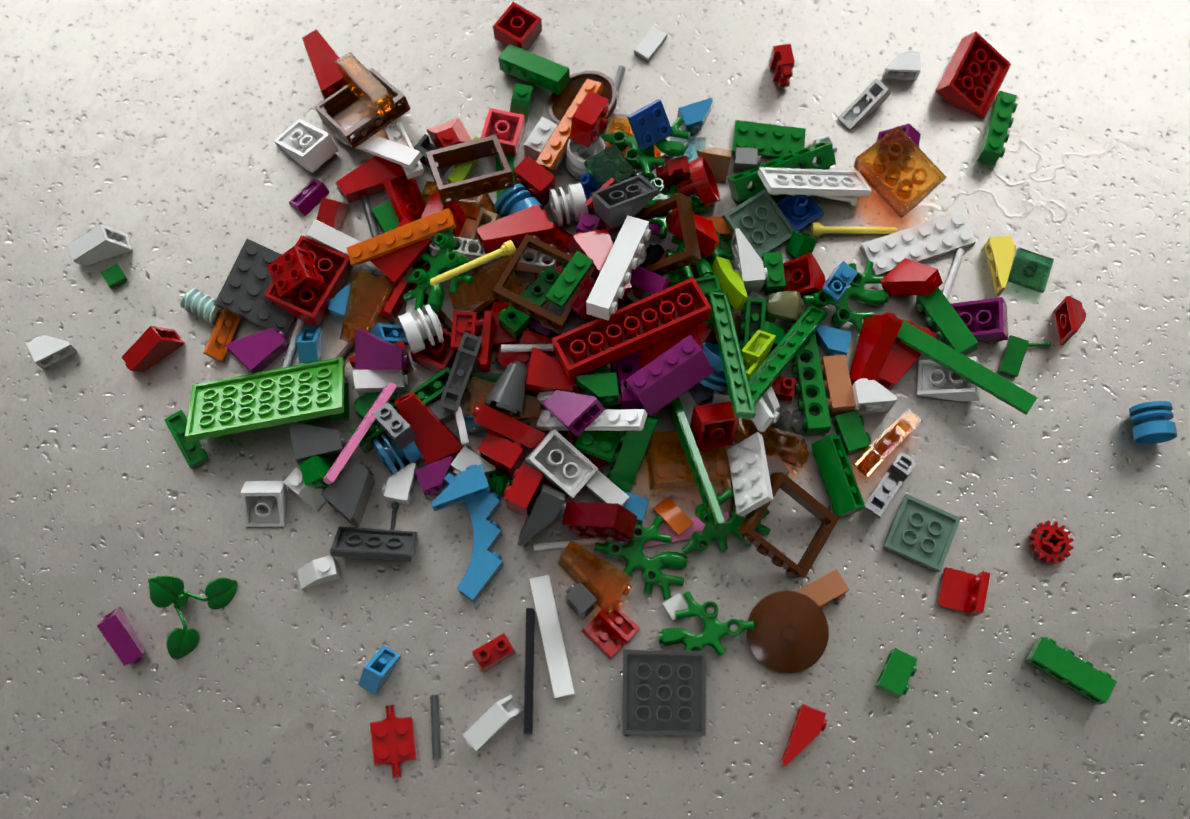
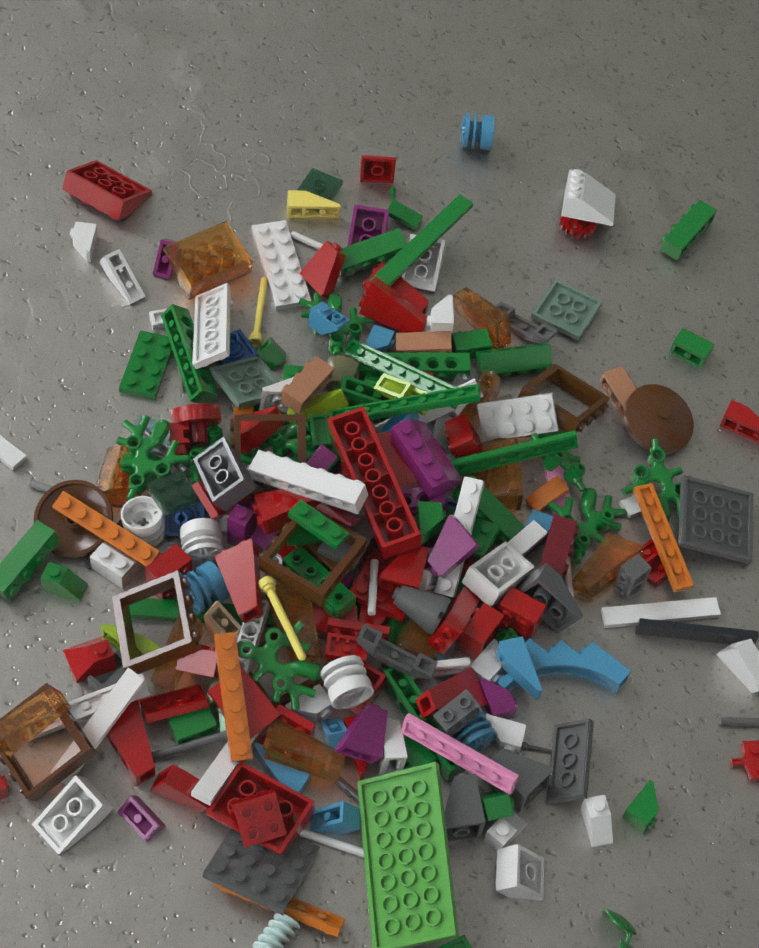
camera: 90 degrees left, 15 degrees down
magenta slope [226,328,289,373] -> none
dark azure slope [358,645,401,695] -> none
red hips [472,633,516,673] -> none
coral brick [480,108,525,157] -> none
red brick [570,91,610,148] -> none
blue plate [627,99,673,150] -> none
dark azure slope [677,97,713,134] -> none
medium nougat slope [696,147,732,183] -> none
light grey brick [734,147,761,172] -> none
red hips [768,43,795,88] -> none
red slope [783,253,826,299] -> none
red bracket [937,567,990,616] -> none
green brick [977,90,1018,165] -> none
none -> nougat brick [281,356,334,414]
none -> white slope [561,169,616,226]
none -> green slope [622,780,659,834]
none -> orange plate [633,483,694,593]

